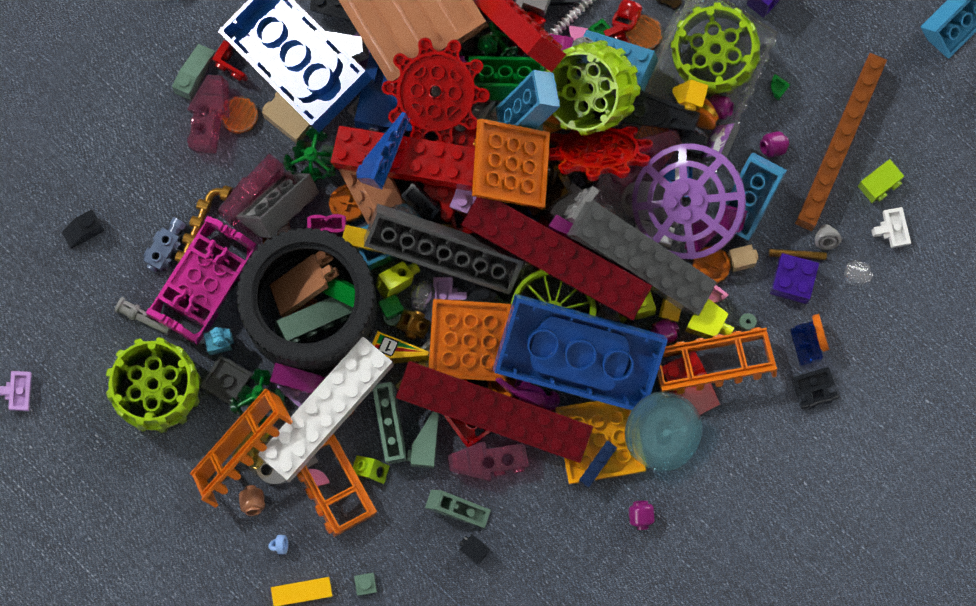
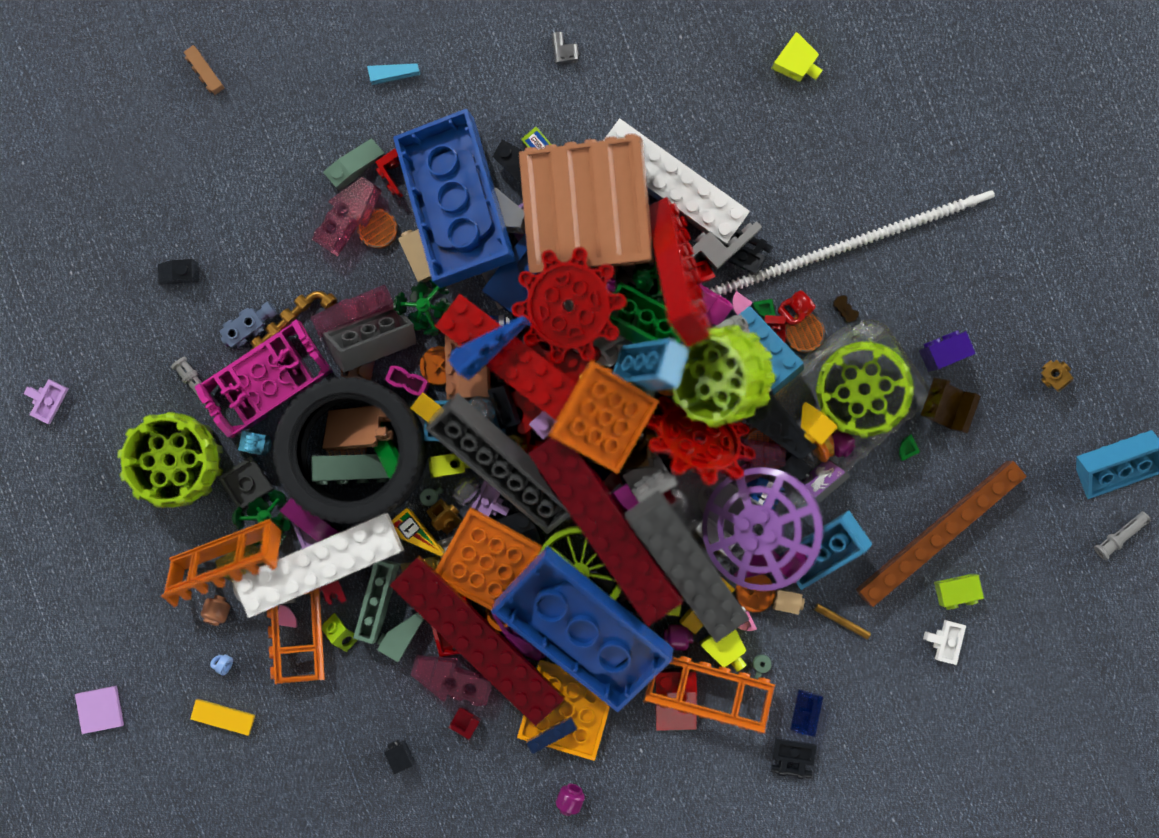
camera: 25 degrees right, 10 degrees up
sand green plate [354,573,377,596] -> none
green tile [378,294,404,320] -> none
sand green slope [425,490,491,528] -> none
clear light blue brick [625,392,702,471] -> none
magenta head [760,131,789,158] -> none
dark purple brick [770,253,819,304] -> none
orange tile [812,314,830,352] -> none
light grey brick [815,224,842,250] -> none
clear head [843,260,873,288] -> none
none -> medium nougat piece [184,45,225,95]
none -> dark red hinge [319,579,347,605]
none -> dark red panel [449,707,481,740]
none -> dark brown panel [921,378,981,434]

